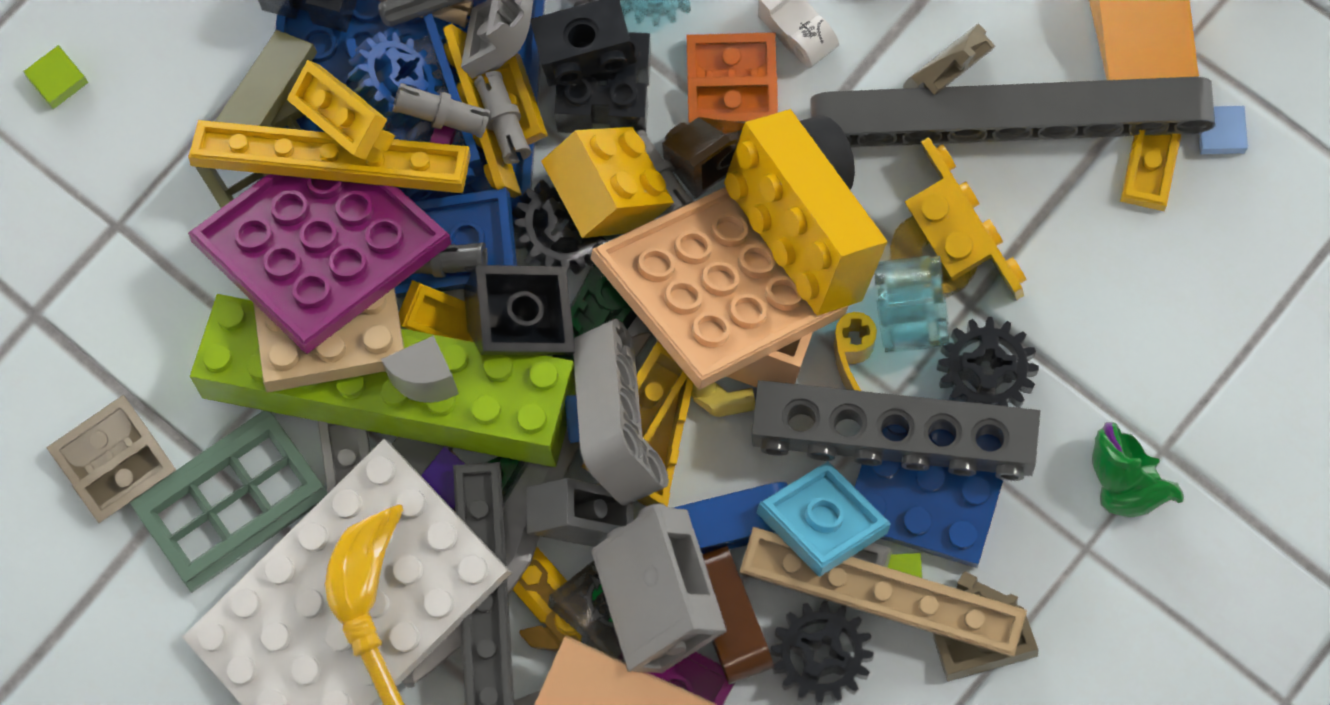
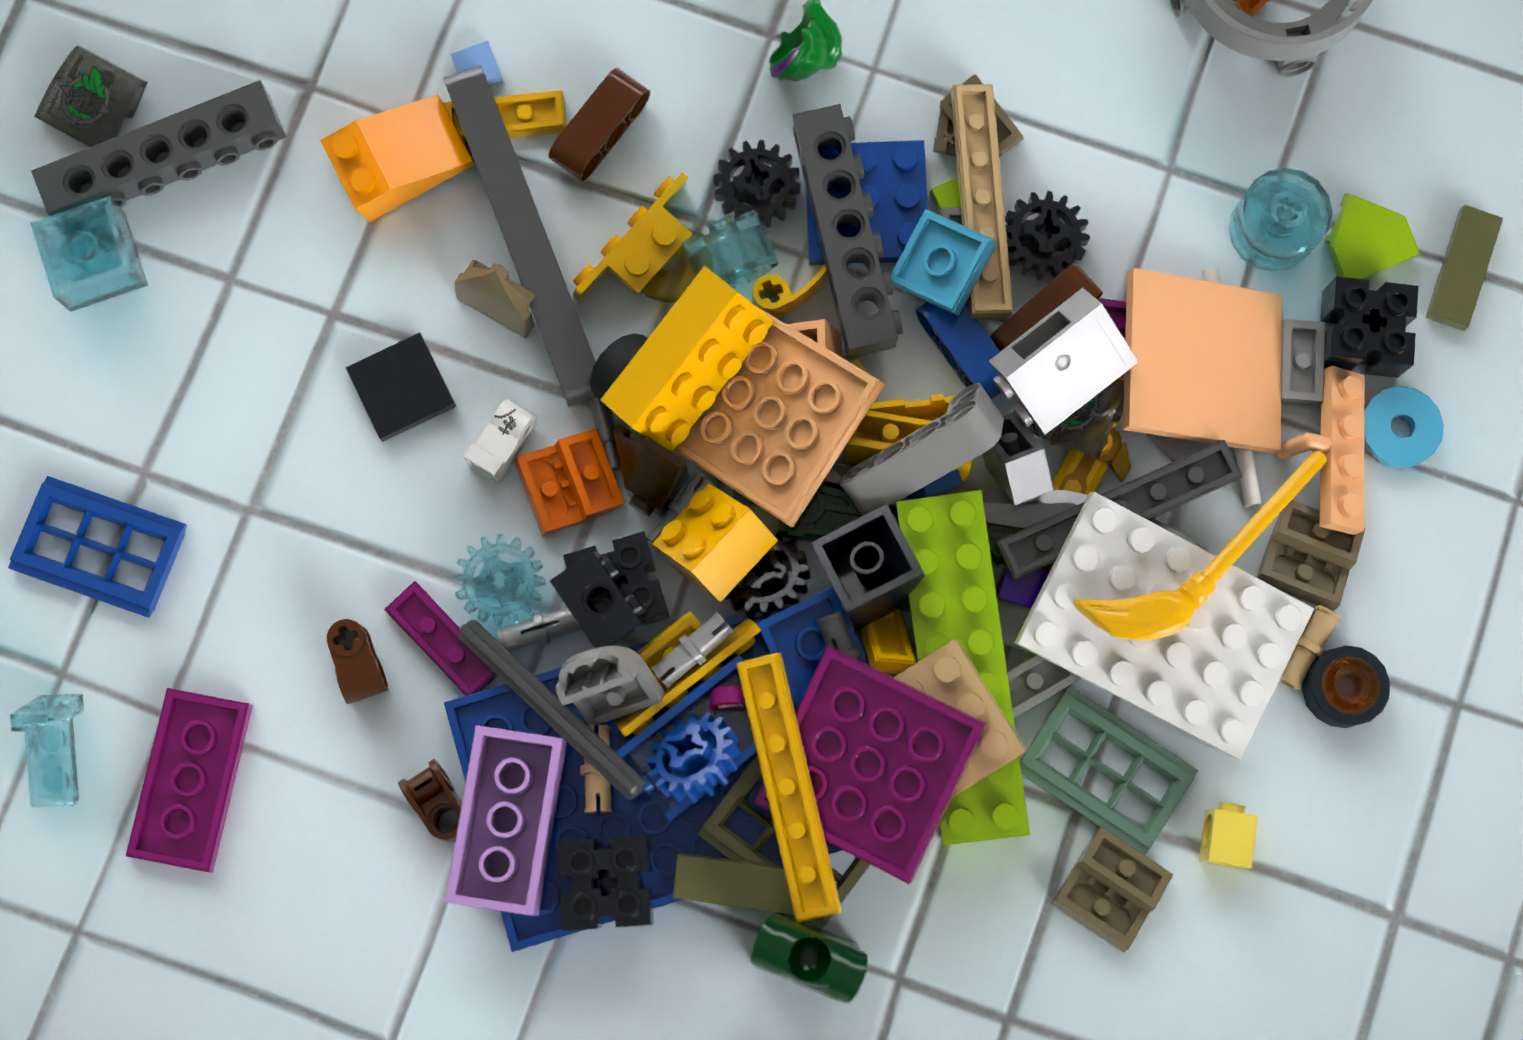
camera: 115 degrees left, 5 degrees up
yellow plate [286,60,395,160] -> none
light grey brick [381,336,459,402] -> none
light grey pin [392,83,490,138] -> none
none -> reddish brown beam [548,68,650,181]
none -> dark green piece [751,913,868,1003]
none -> light yellow brick [1199,802,1258,869]

